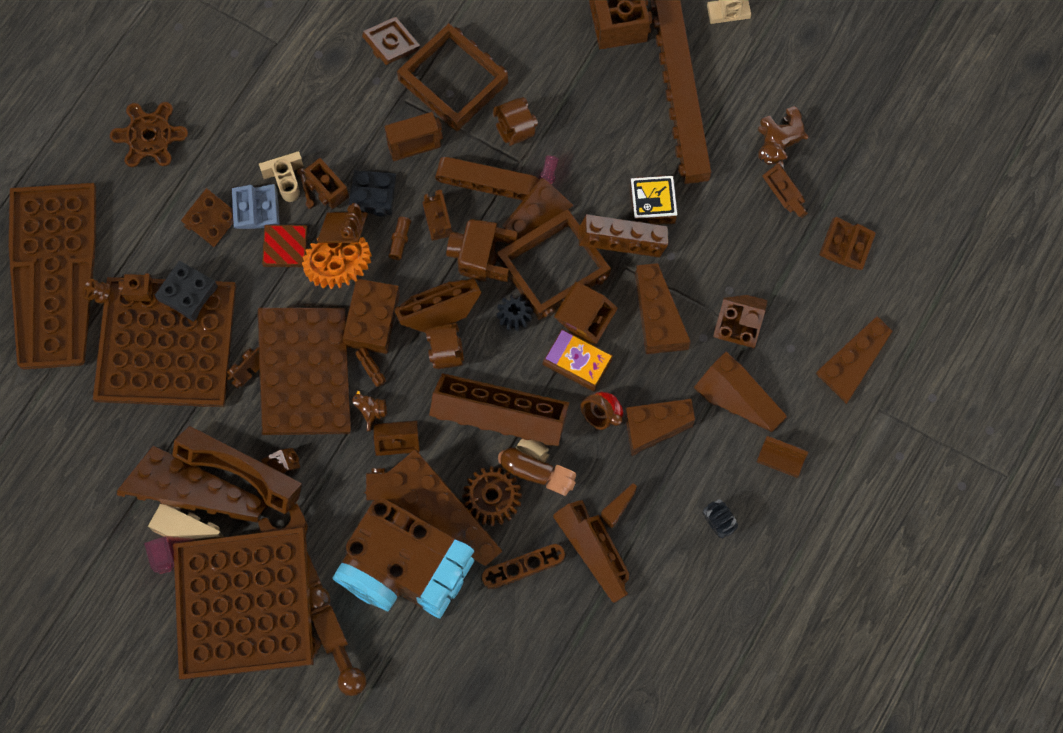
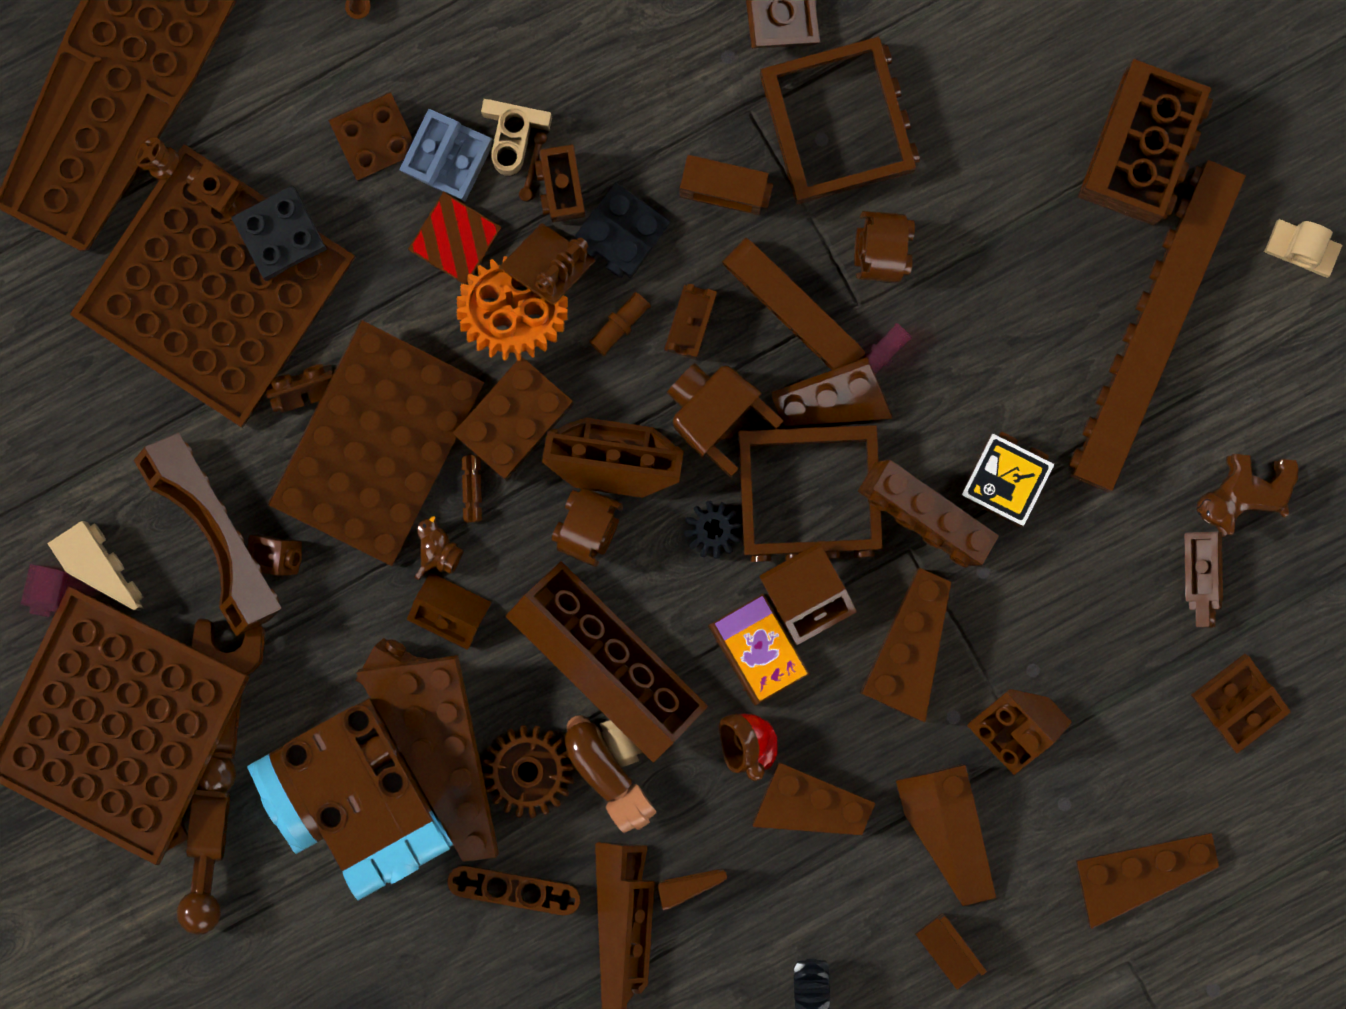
camera: 30 degrees right, 15 degrees up
reddish brown wing [117,446,268,523] -> none

